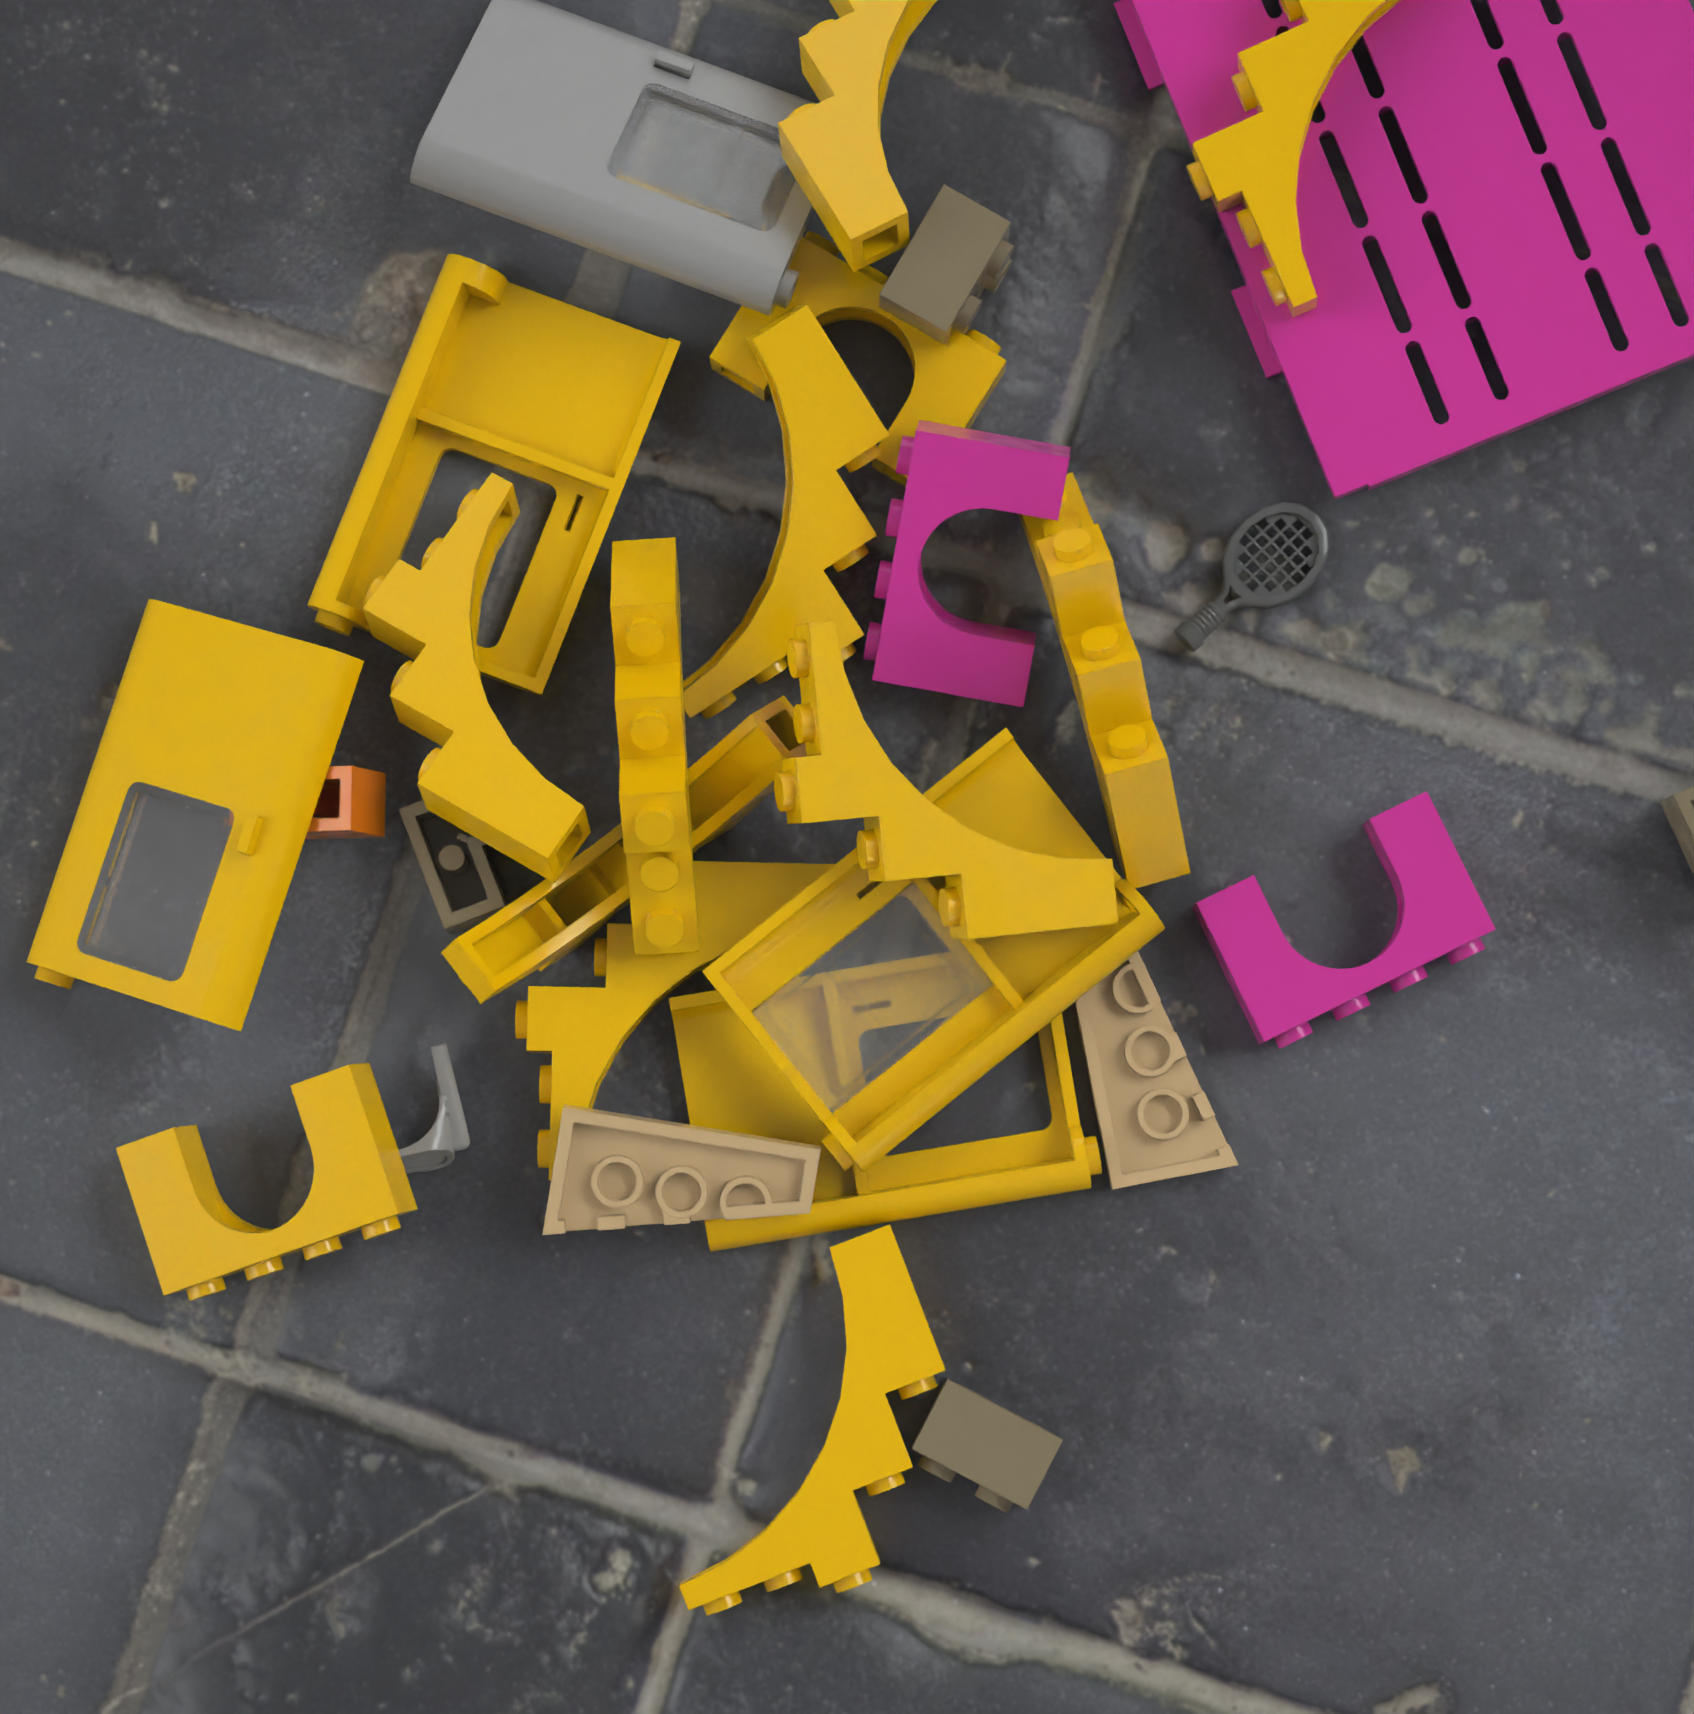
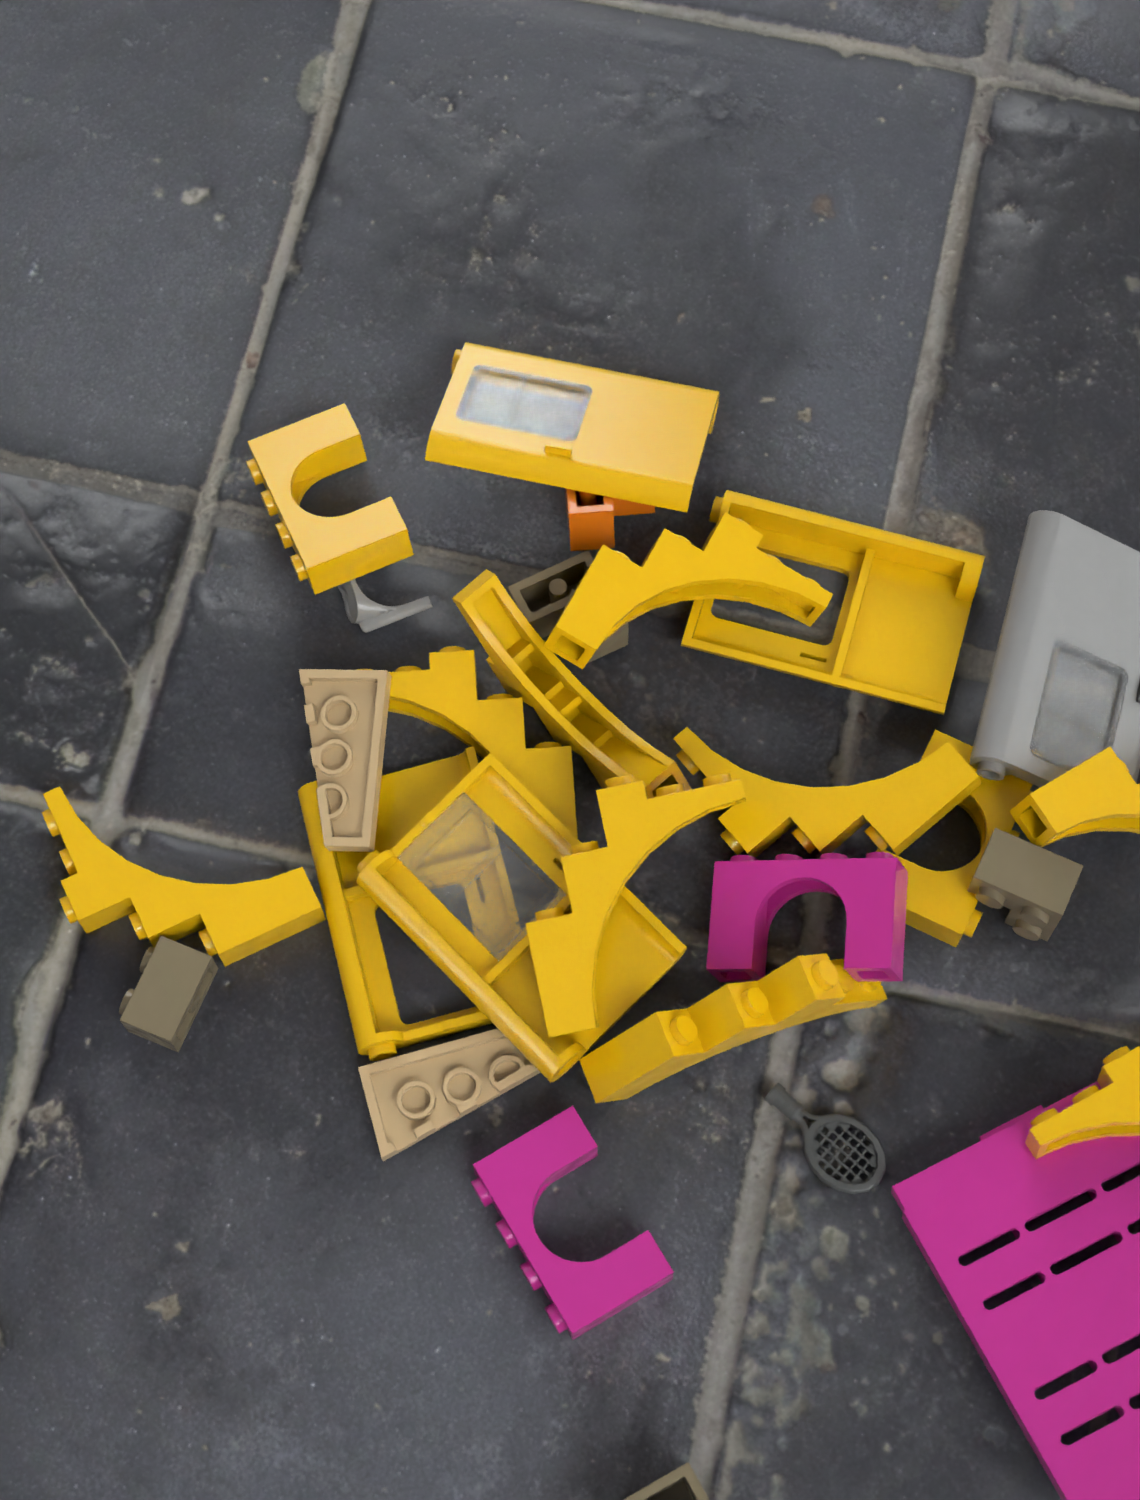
camera: 85 degrees right, 15 degrees down
yellow arch [610,537,700,955] -> none

